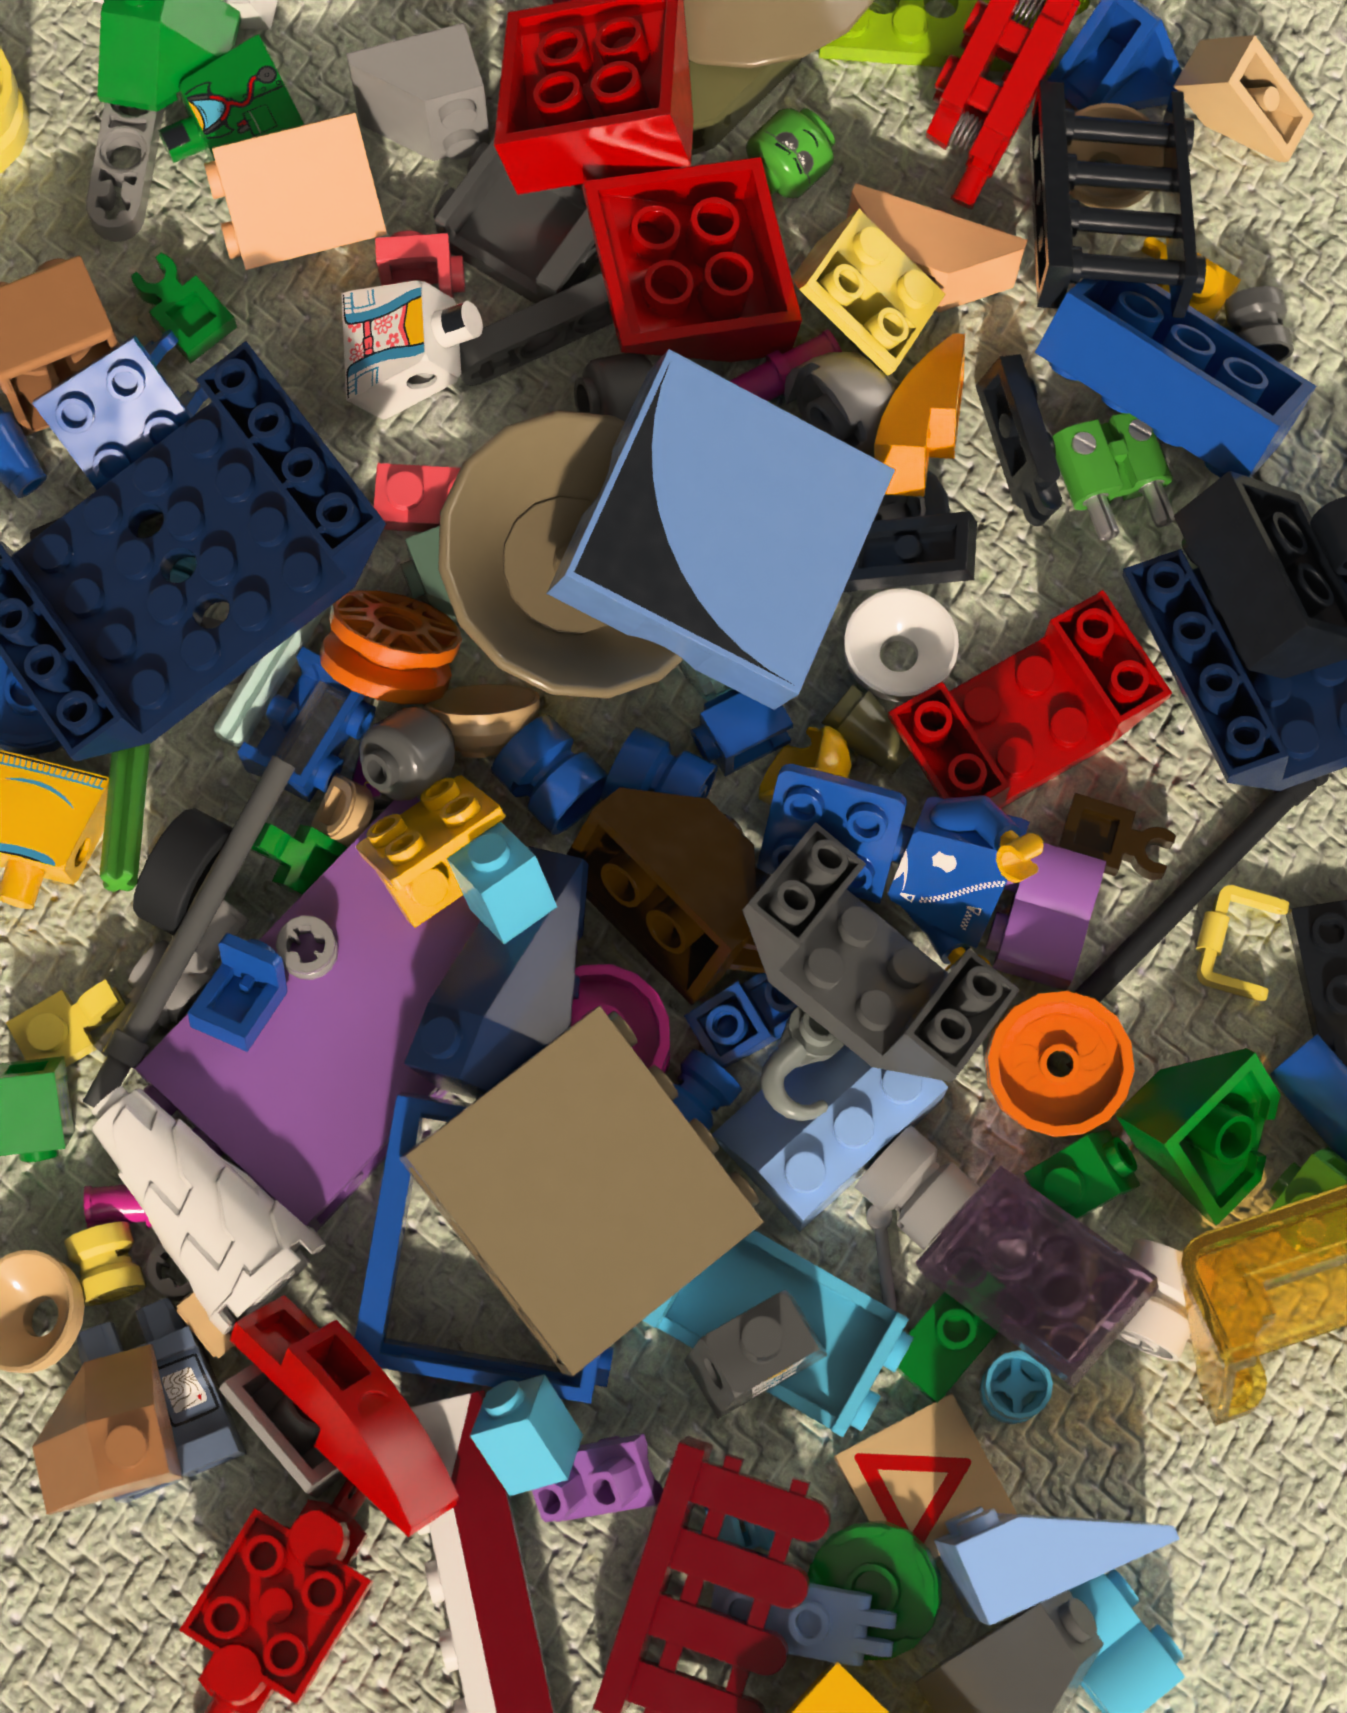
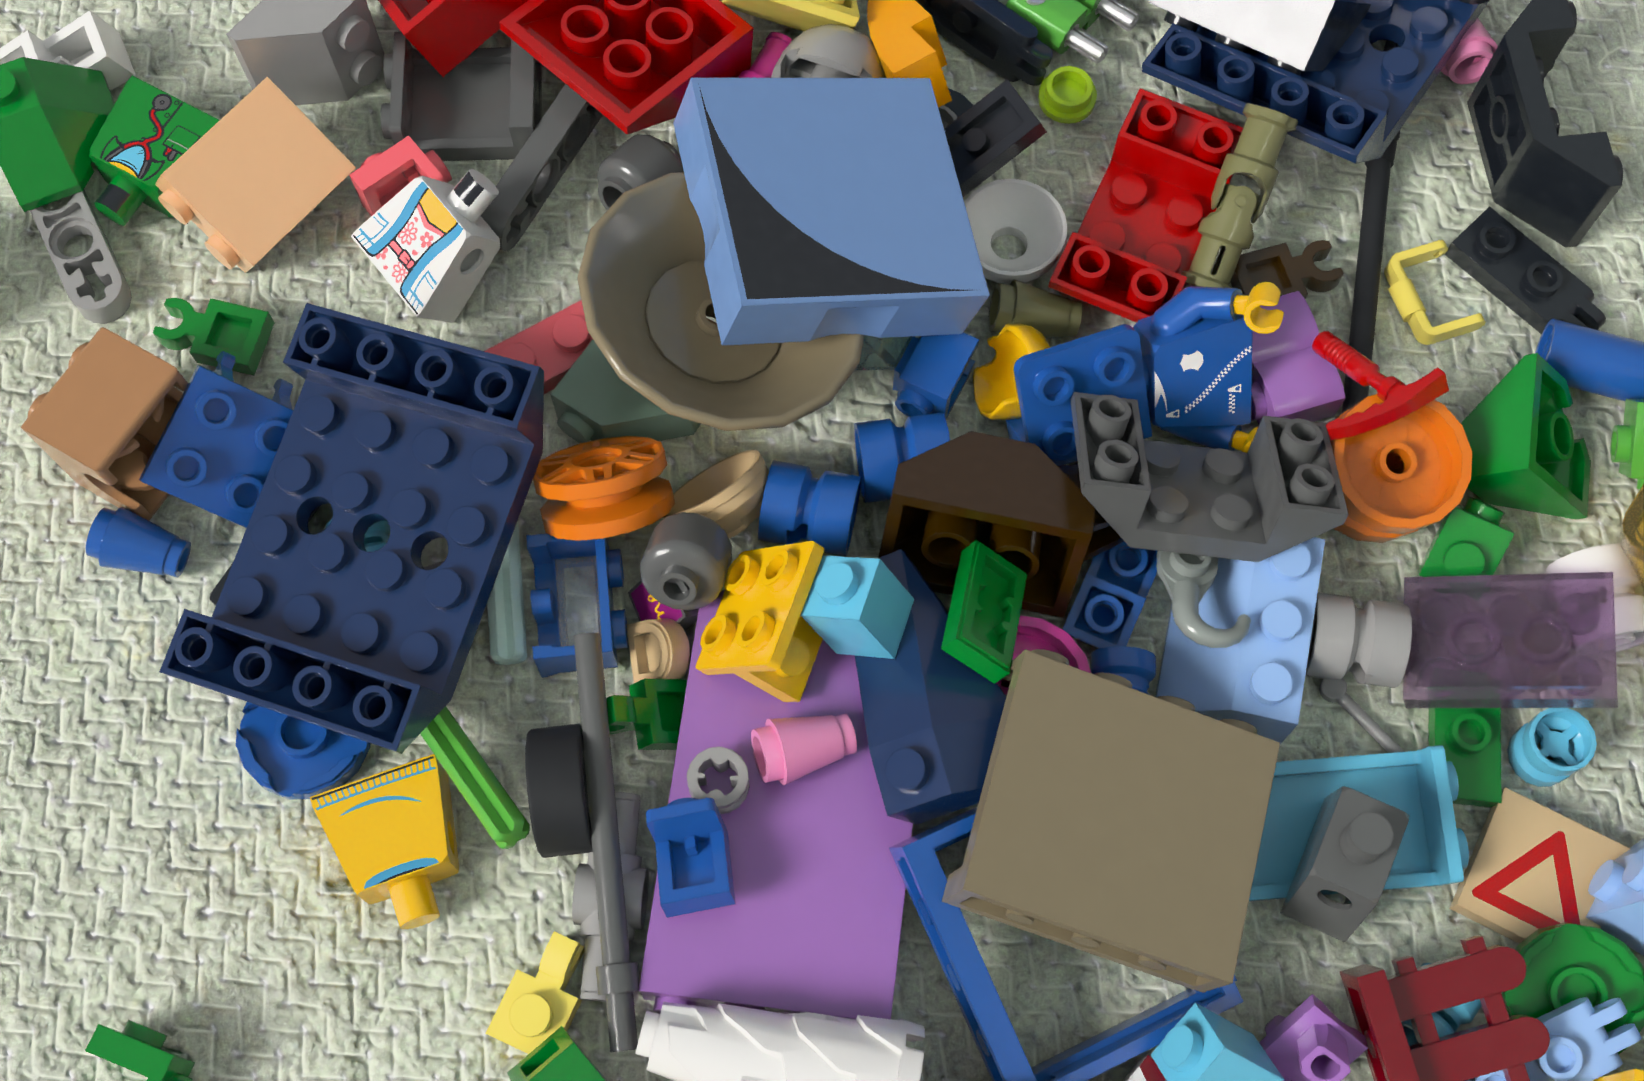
camera: 35 degrees left, 5 degrees down
none -> bright pink cone [751,714,857,785]
none -> green plate [941,540,1027,684]
none -> lime plate [1038,66,1097,124]
none -> olive piece [1181,103,1298,288]
none -> red piece [1312,331,1449,440]

